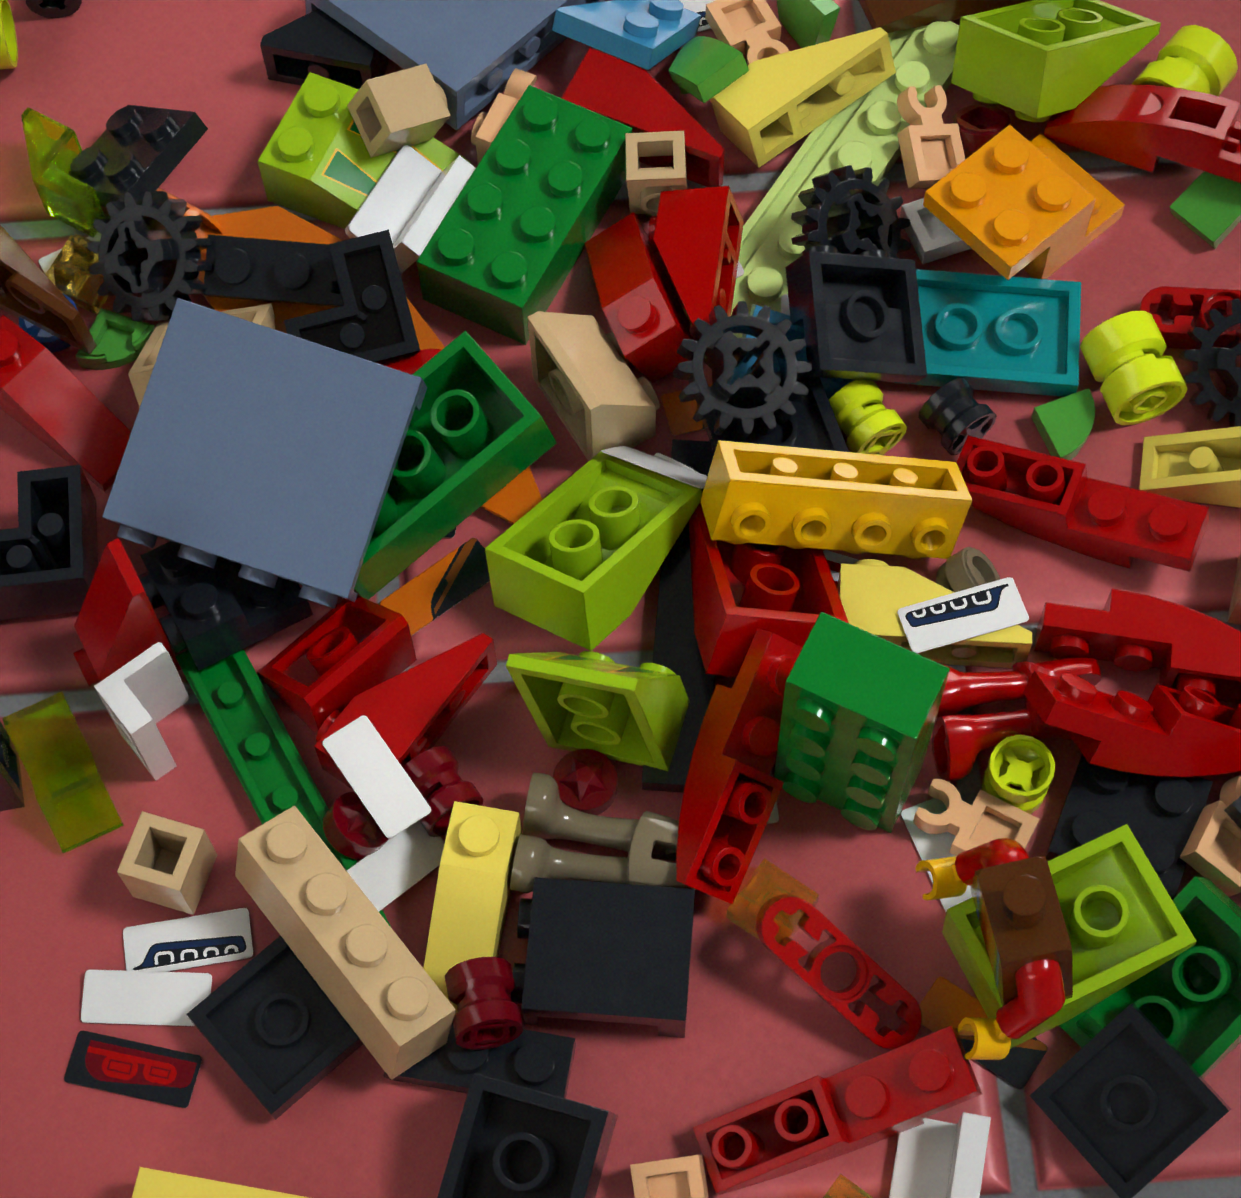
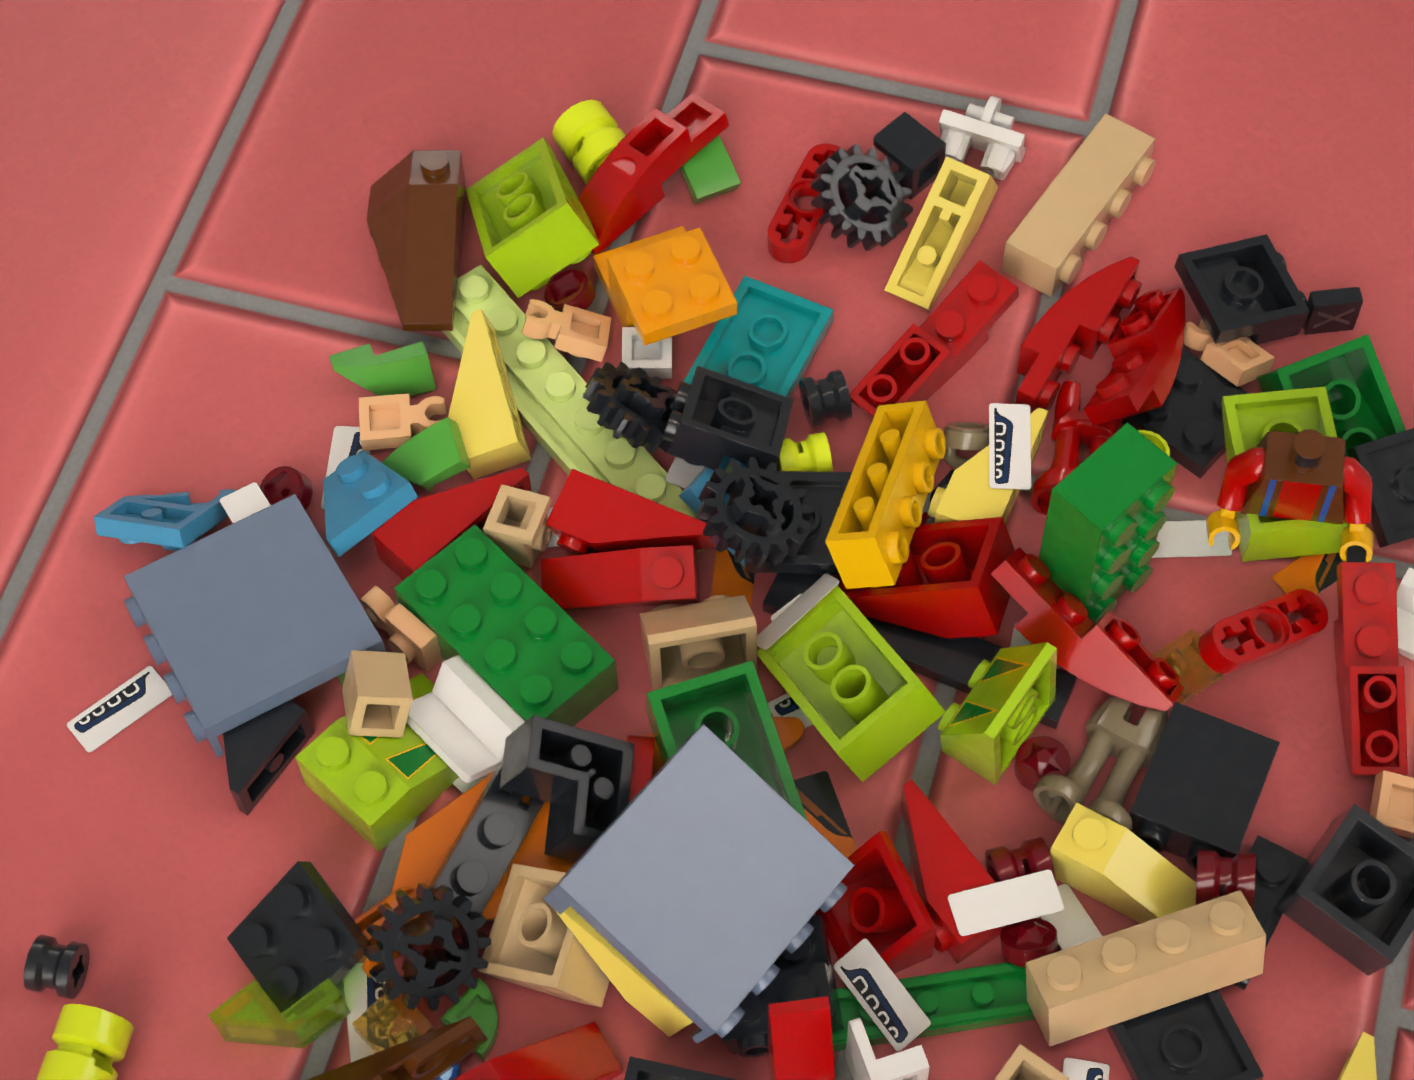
camera: 70 degrees left, 5 degrees down
light nougat plate [913,779,1040,856] -> none
bright green tile [1031,388,1095,460] -> none
neon yellow wheel [1080,311,1188,425] -> none
none -> white sticker [833,939,931,1051]

